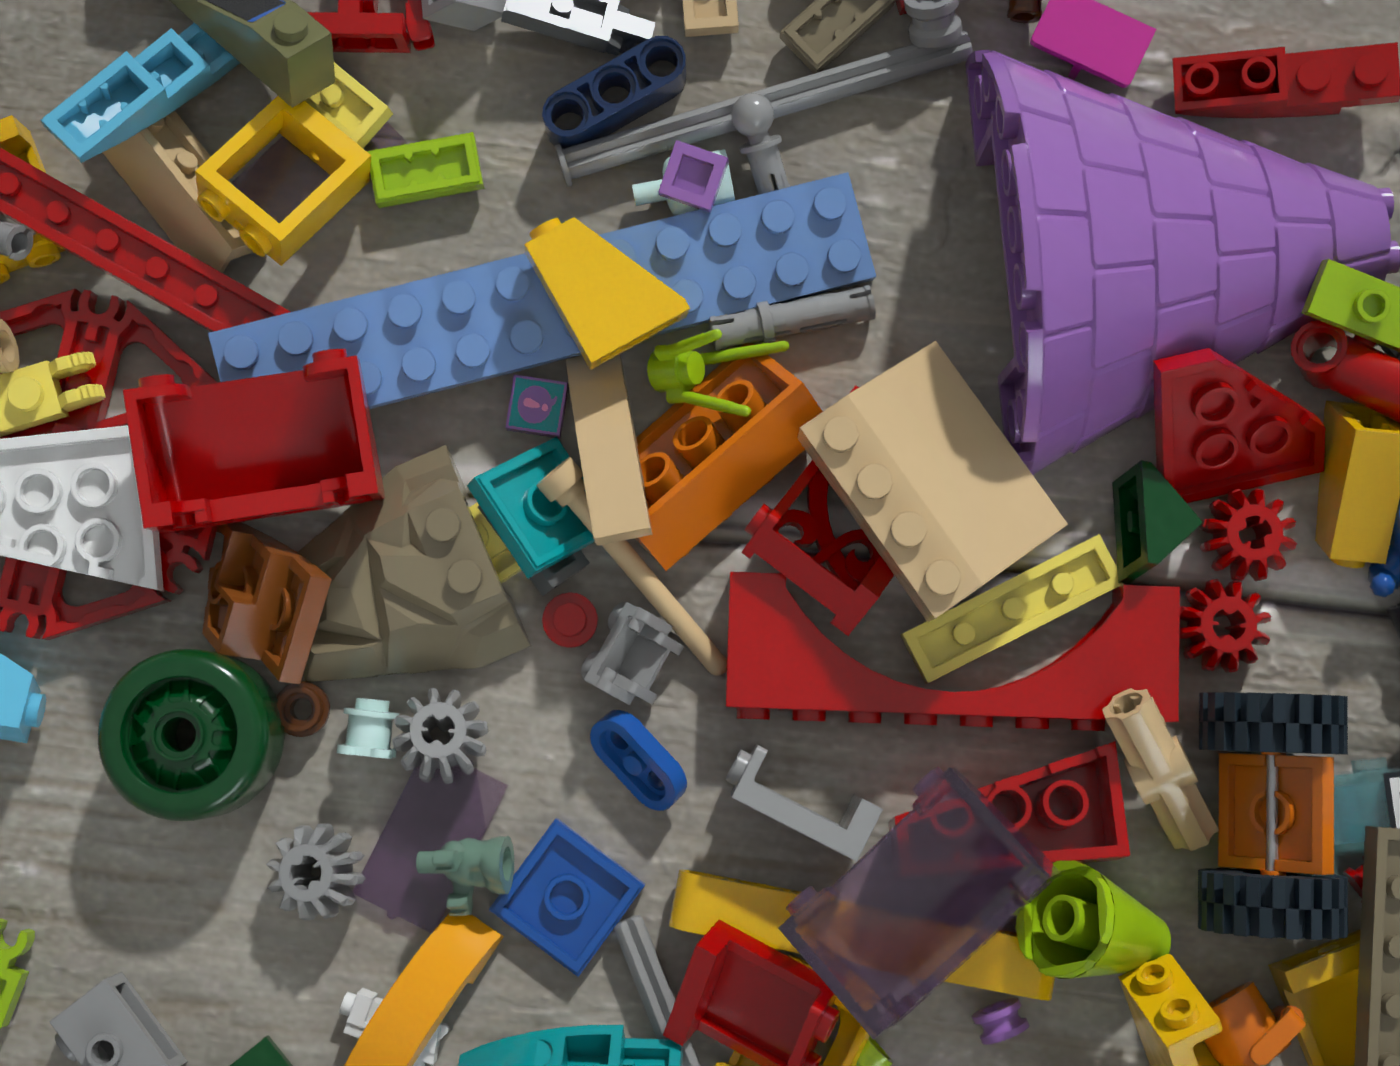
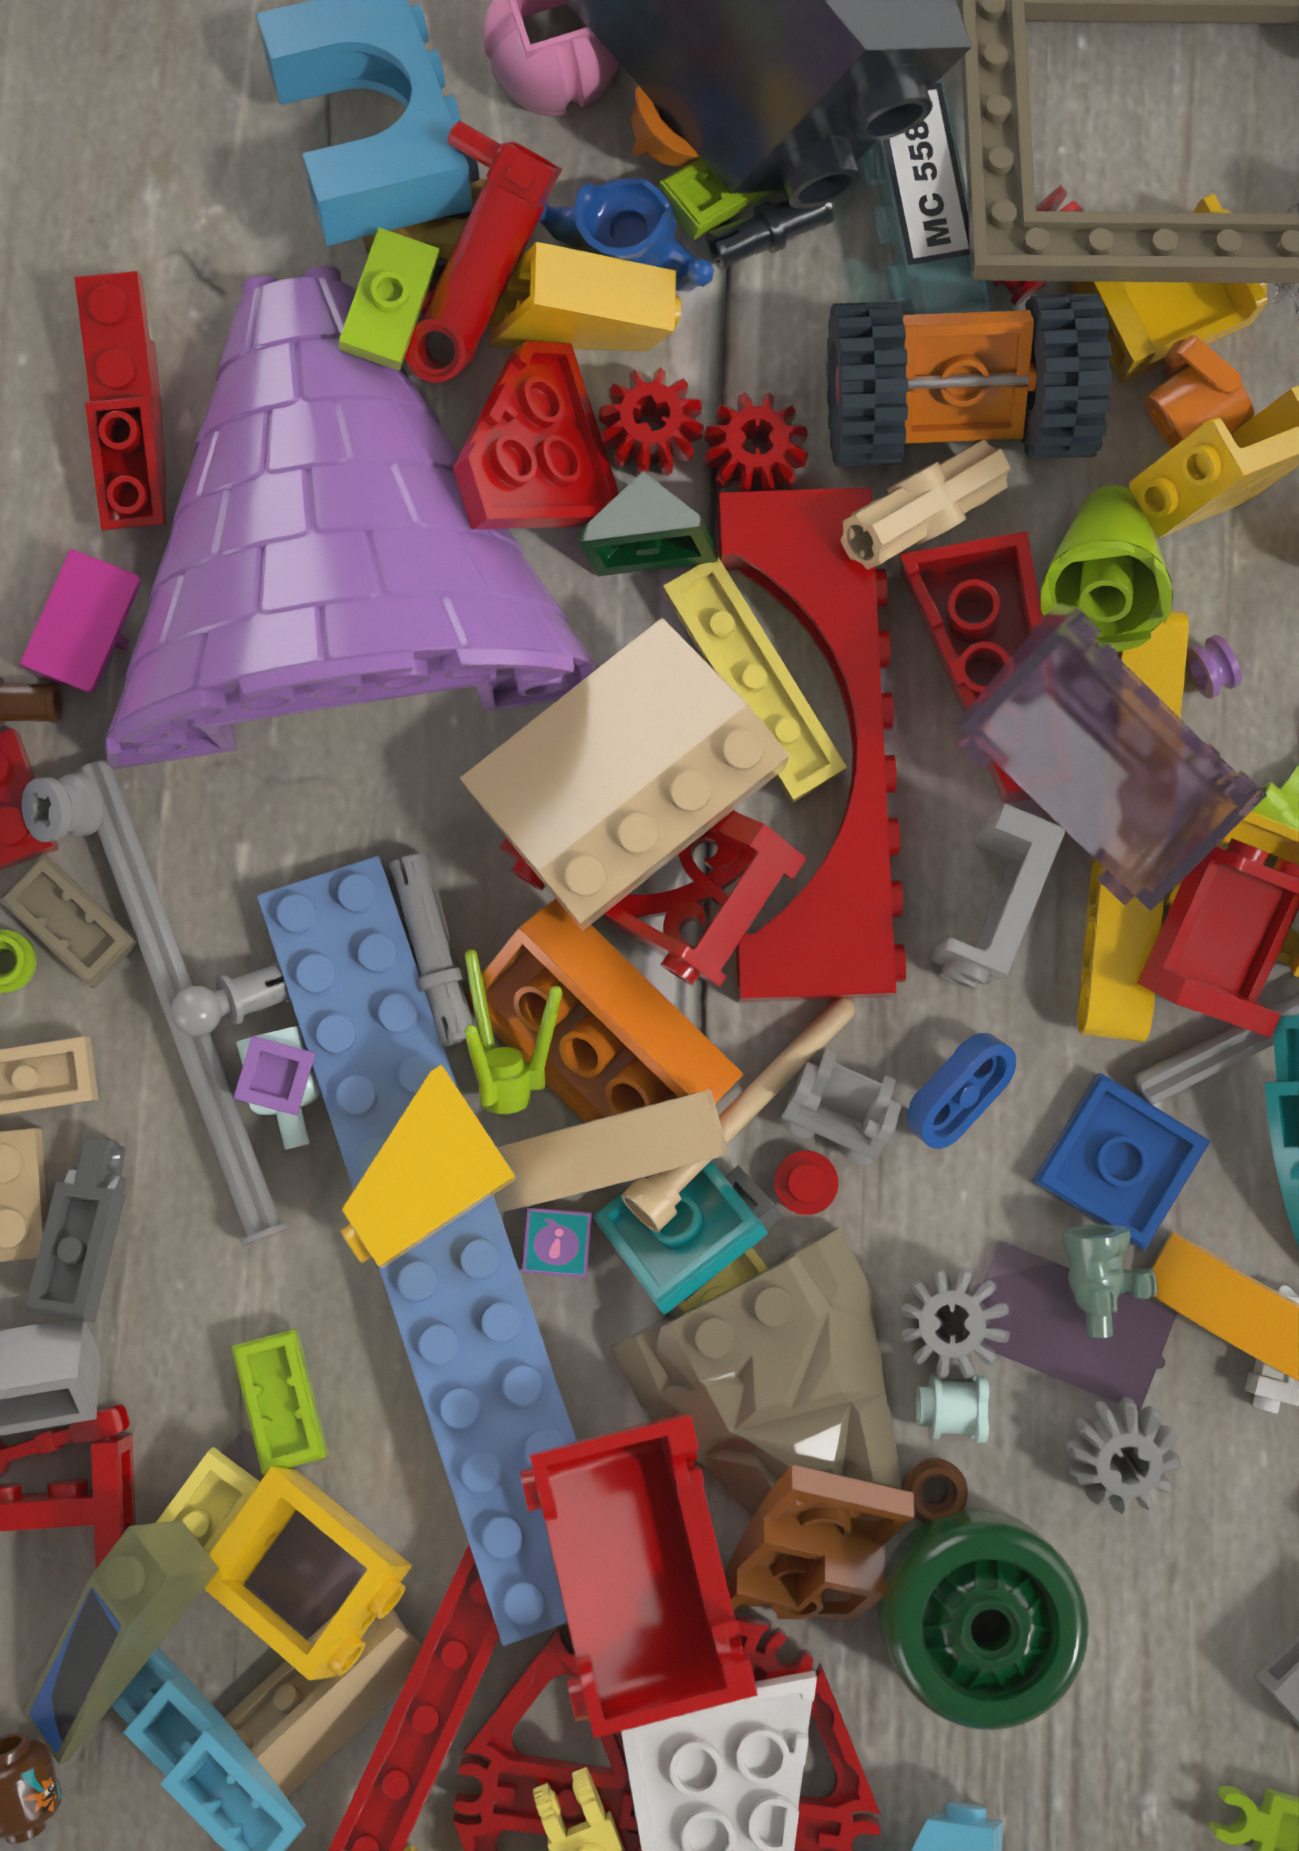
camera: 100 degrees left, 0 degrees up
dark blue beam [542,36,686,149] -> none

